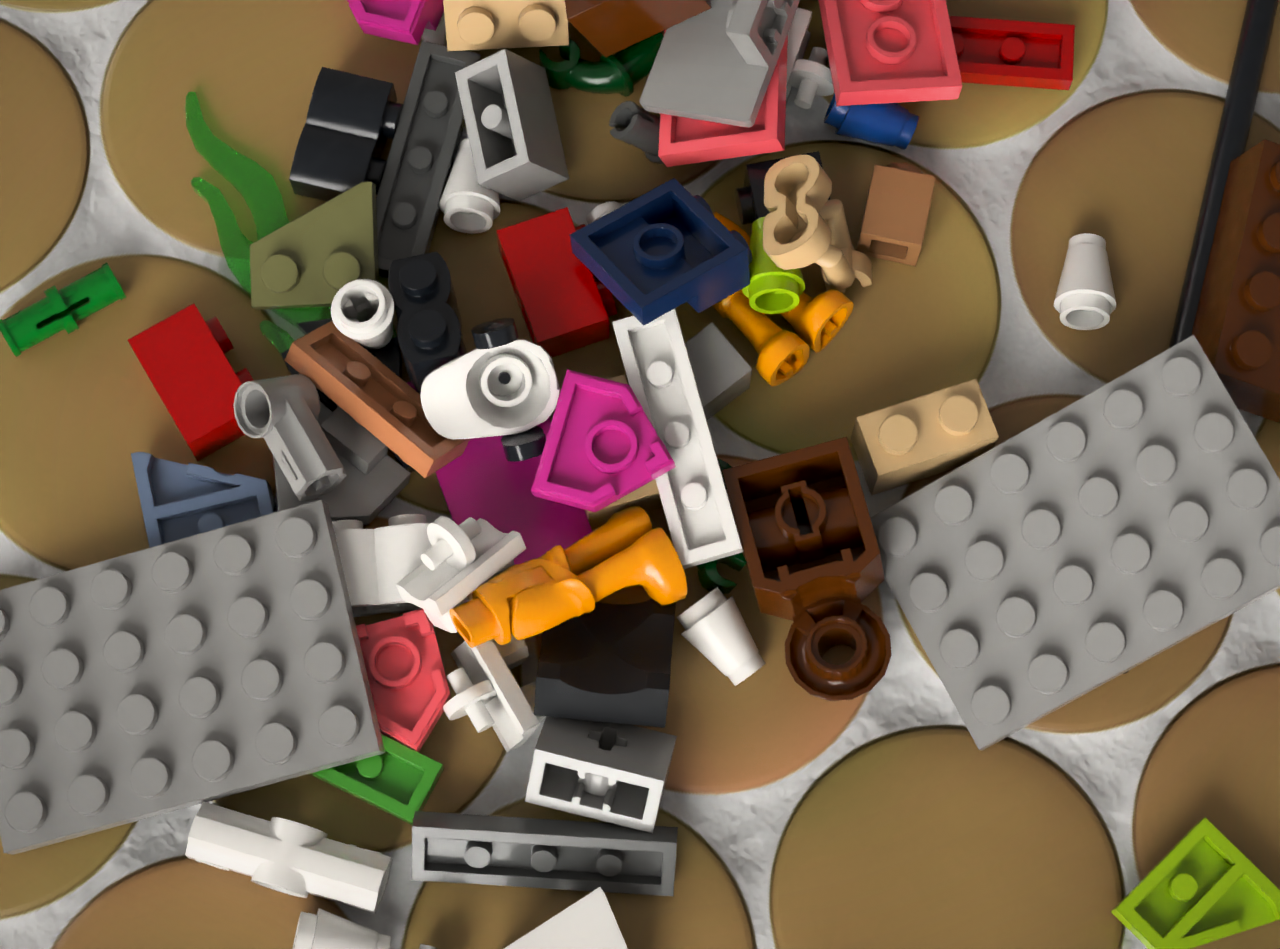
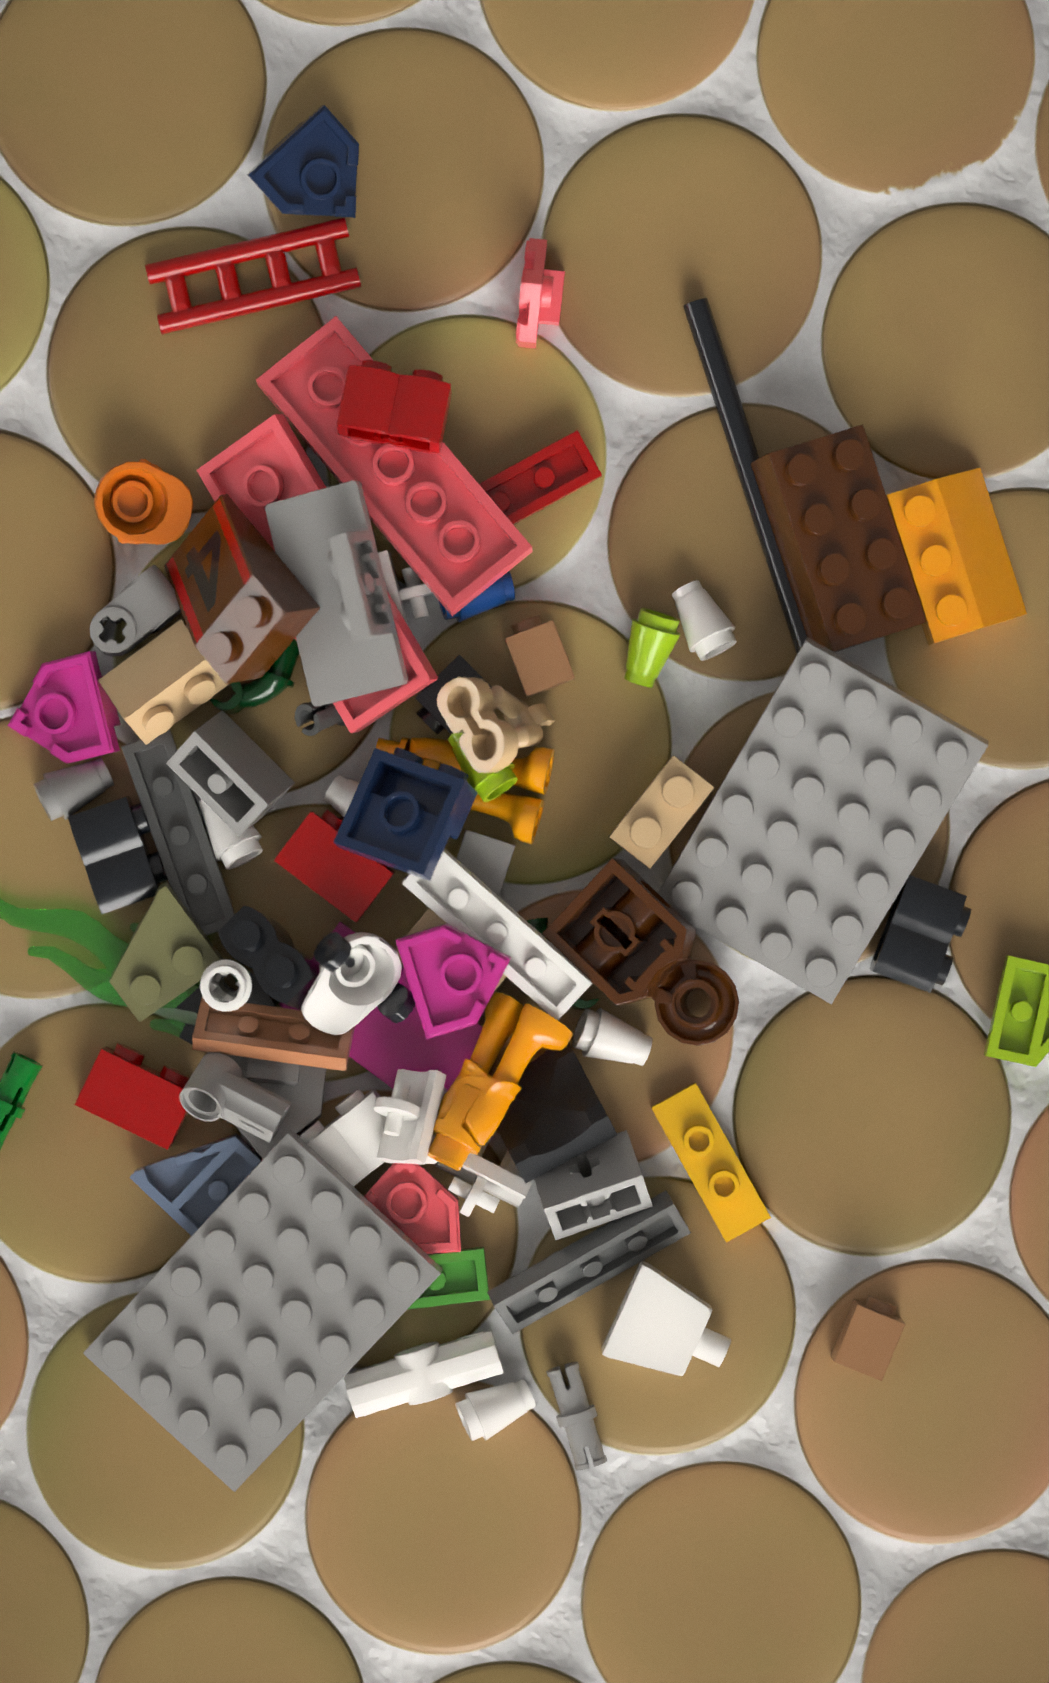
camera: 30 degrees left, 15 degrees up
none -> light grey cone [33,758,114,821]
none -> lime cone [624,608,681,688]
none -> yellow plate [651,1082,771,1243]
none -> black brick [869,875,971,993]

